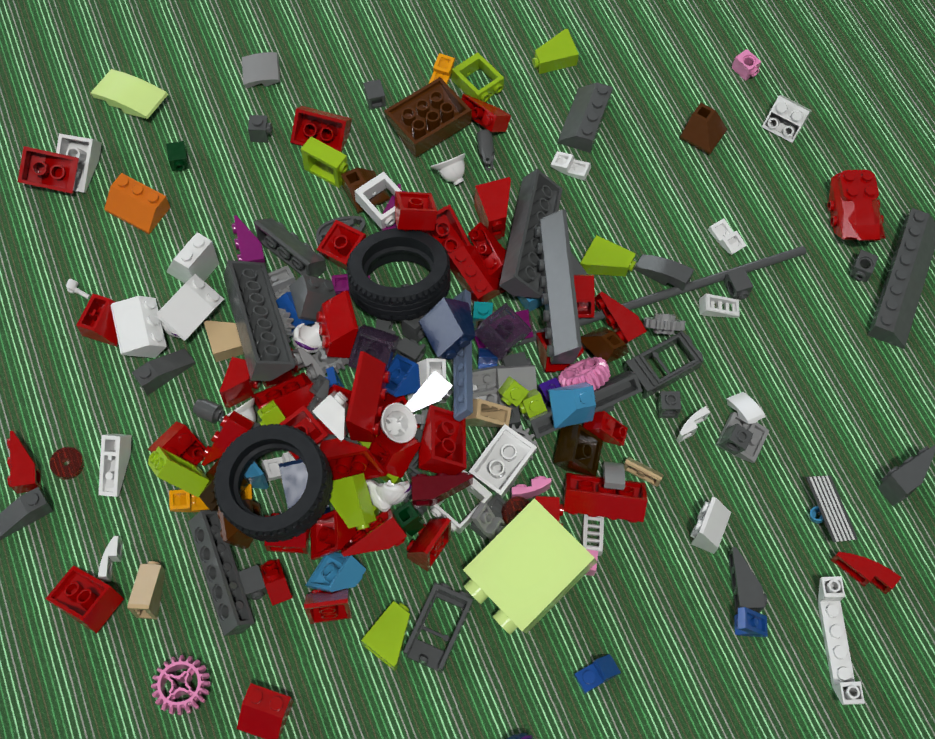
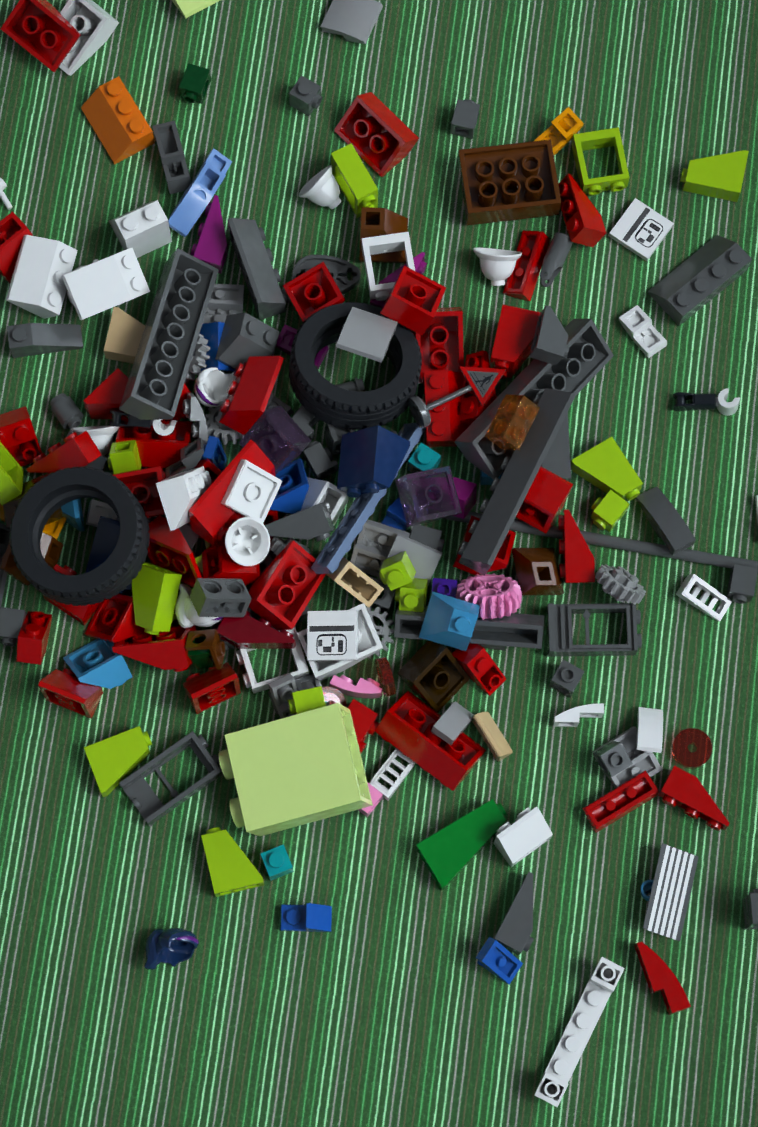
camera: 30 degrees right, 10 degrees up
none -> black piece [109,408,177,436]
none -> dark grey slope [152,121,191,194]
none -> medium blue slope [168,148,232,237]
none -> reddish brown bracket [185,629,225,670]
none -> dark grey brick [190,578,252,617]
none -> lime slope [201,827,264,897]
none -> white tile [221,459,282,523]
none -> teal brick [260,844,294,881]
none -> lime brick [288,686,326,715]
none -> white hat [299,165,341,209]
none -> white tile [307,610,358,661]
none -> light grey slope [336,307,398,363]
none -> clear red piece [375,657,396,697]
none -> dark grey piece [408,366,506,429]
none -> green slope [416,799,507,891]
none -> clear orange brick [485,394,540,450]
none -> red slope [503,230,550,301]
none -> dark grey slope [529,305,569,365]
none -> red slope [583,770,659,833]
none -> lime brick [591,490,630,532]
none -> white tile [609,198,674,261]
none -> red slope [658,765,730,831]
none -> clear red piece [672,728,712,769]
none -> black piece [673,388,740,416]

